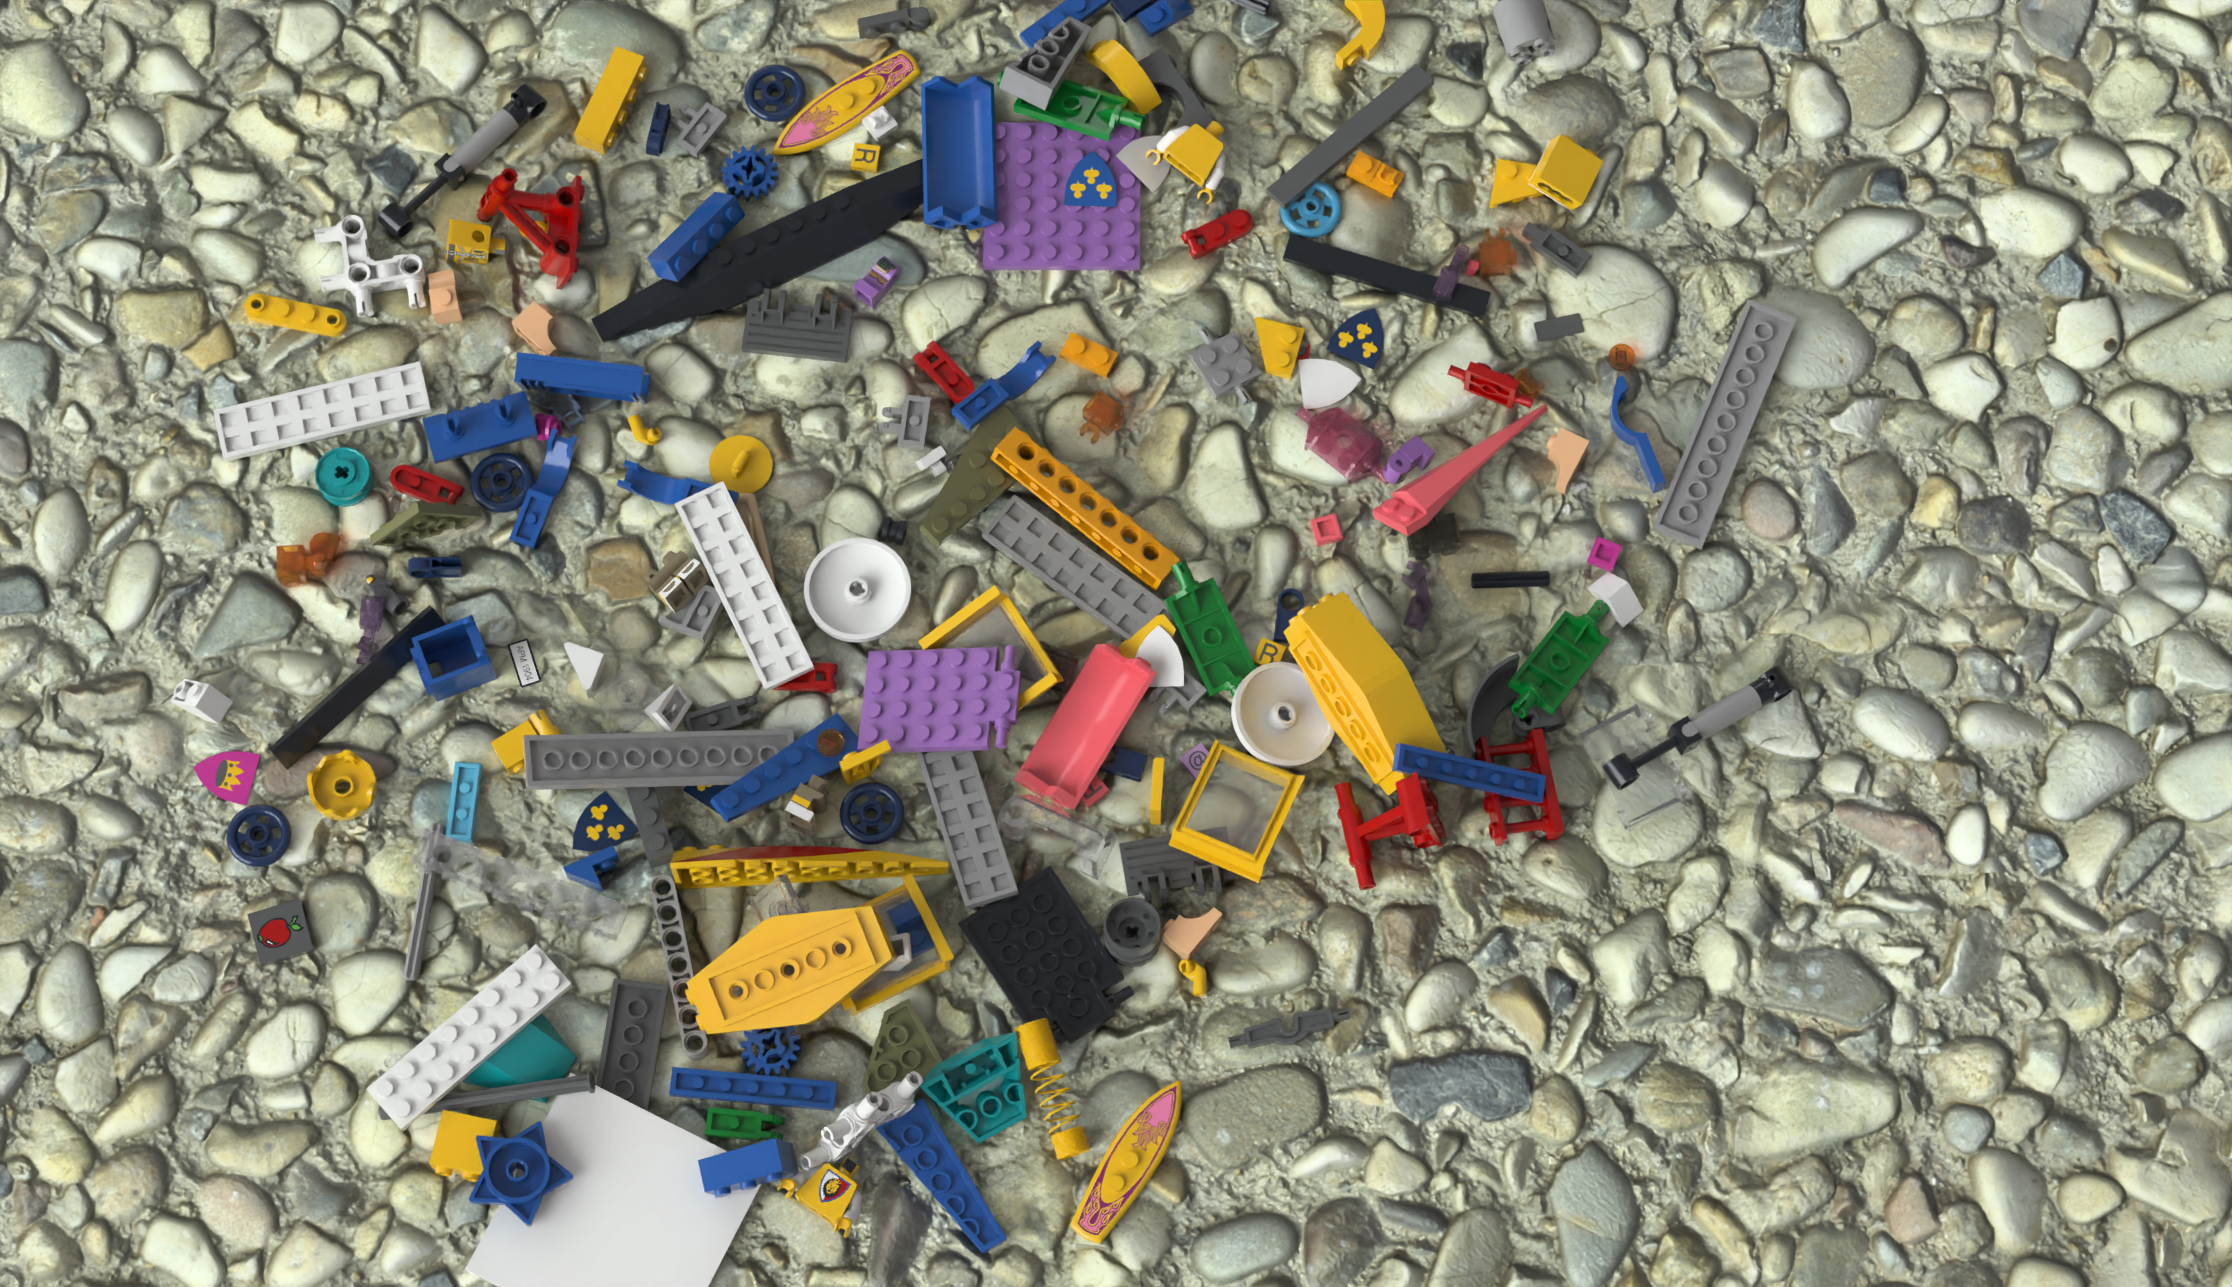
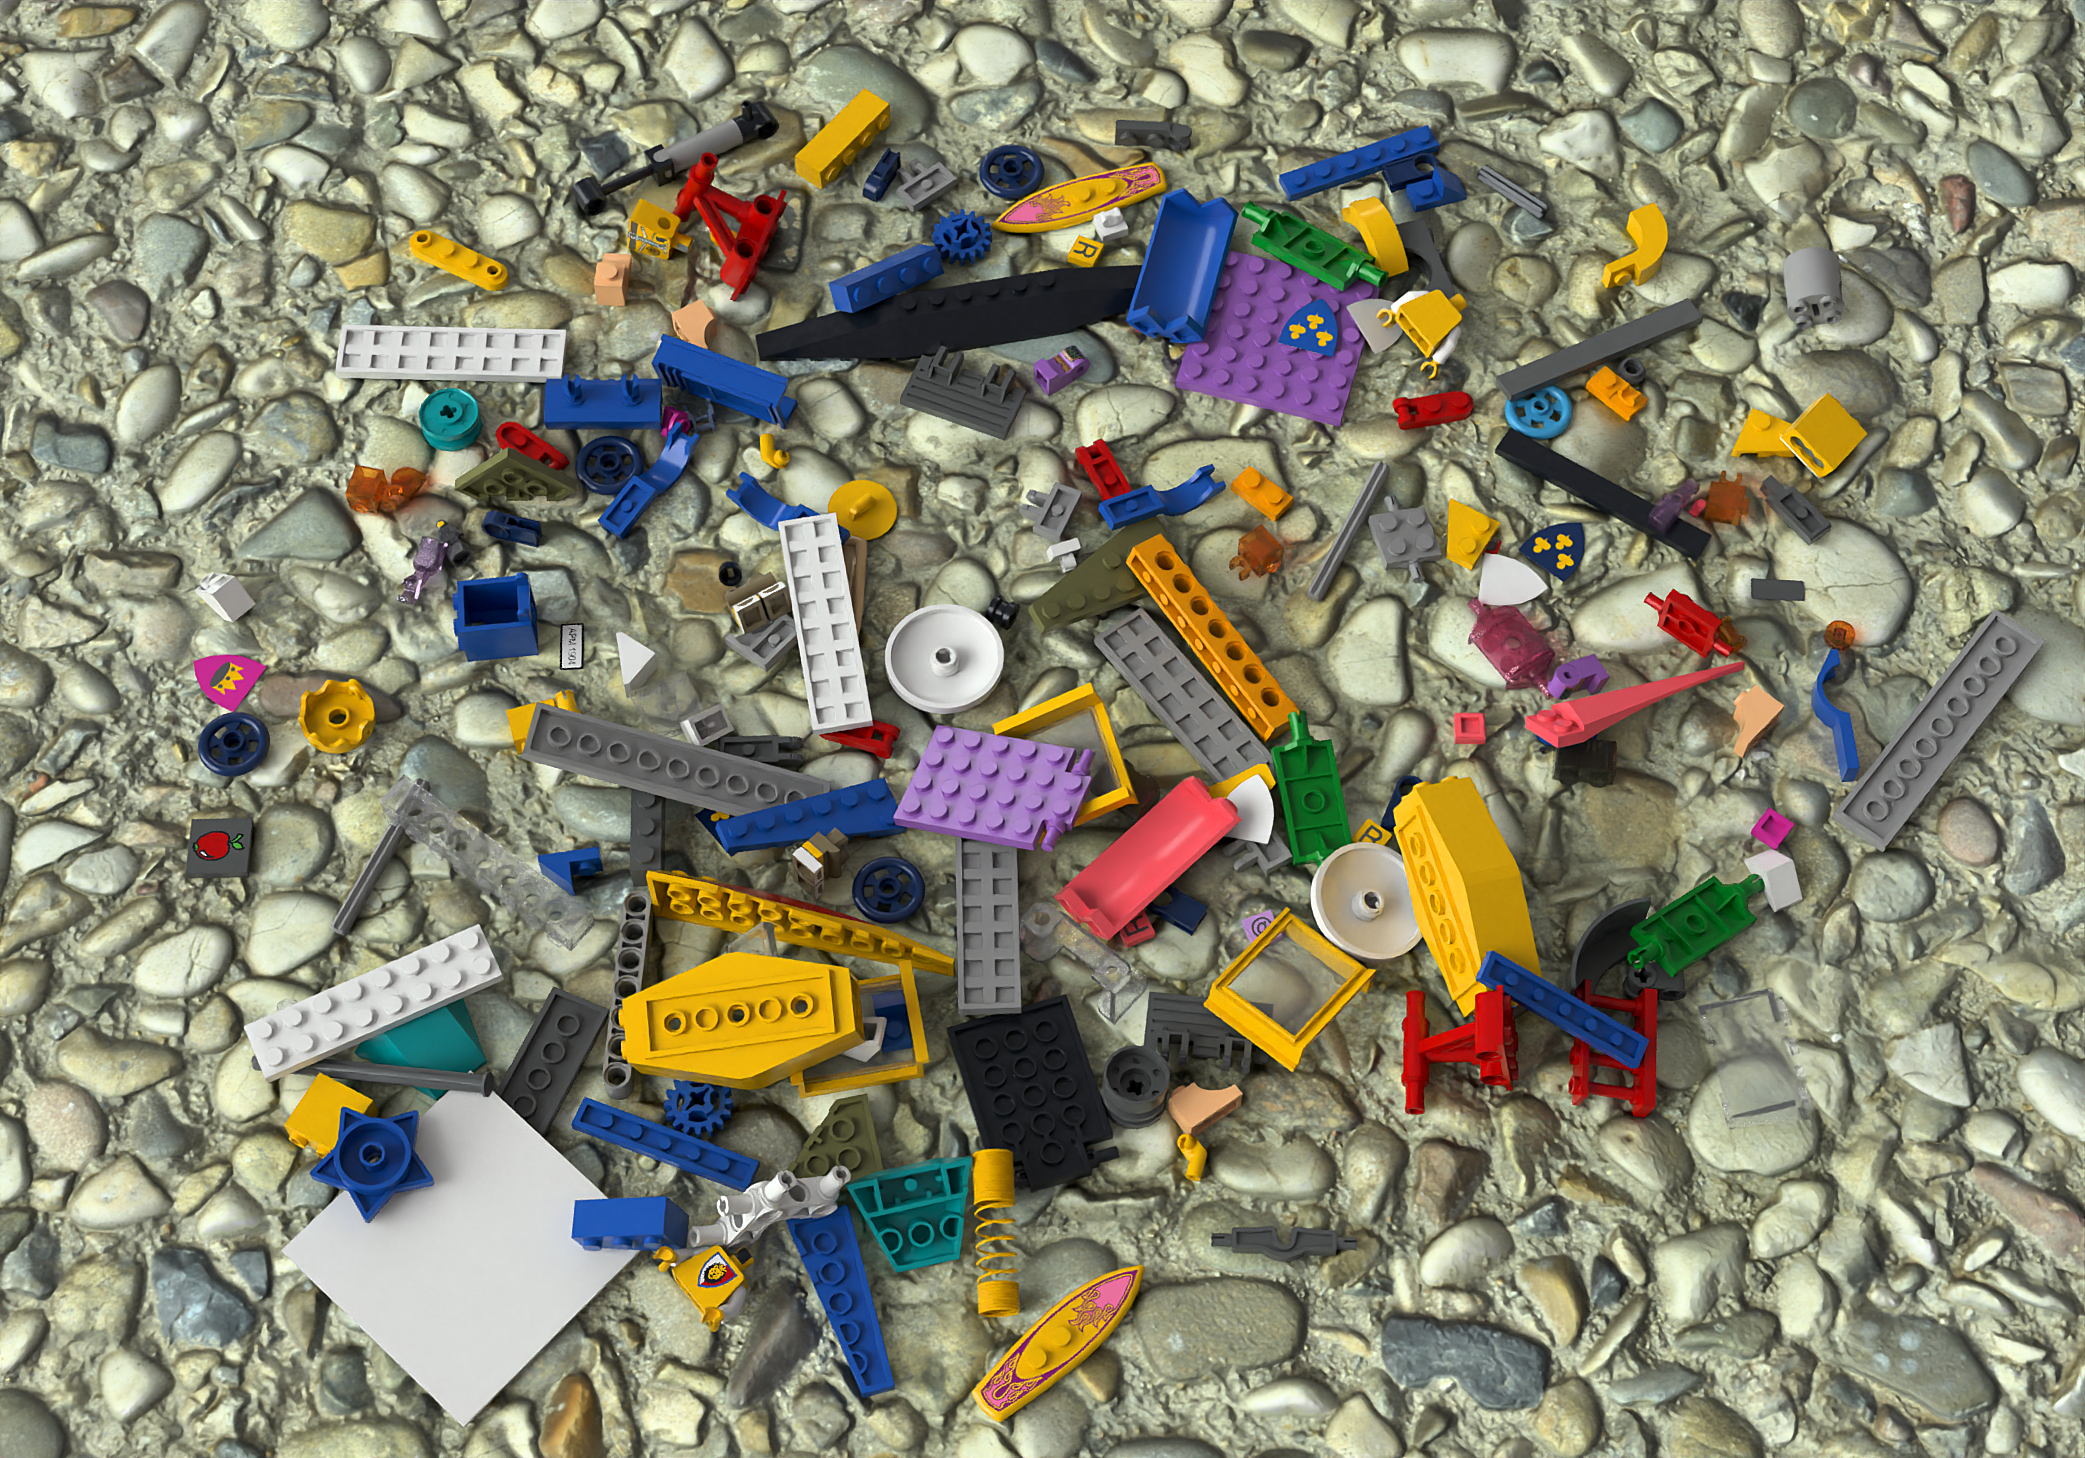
camera: 15 degrees right, 10 degrees down
black tile [269,605,447,770] -> none
white pin [314,215,426,317] -> none
medium azure tile [445,761,483,844] -> none
dark blue sticker [572,791,639,851] -> none
green hinge [705,1107,785,1141] -> none
clear orange tile [816,729,844,757] -> none
yellow wing [839,739,891,786] -> none
light grey wedge [999,16,1092,110] -> none
yellow tile [1150,757,1164,825] -> none
clear purple piece [1401,560,1433,632] -> none
black axle [1471,570,1550,589] -> none
piece [1603,666,1794,790] -> none
none -> black hinge [718,560,742,586]
none -> light grey axle [1307,461,1390,602]
none -> dark grey plate [1617,357,1646,385]

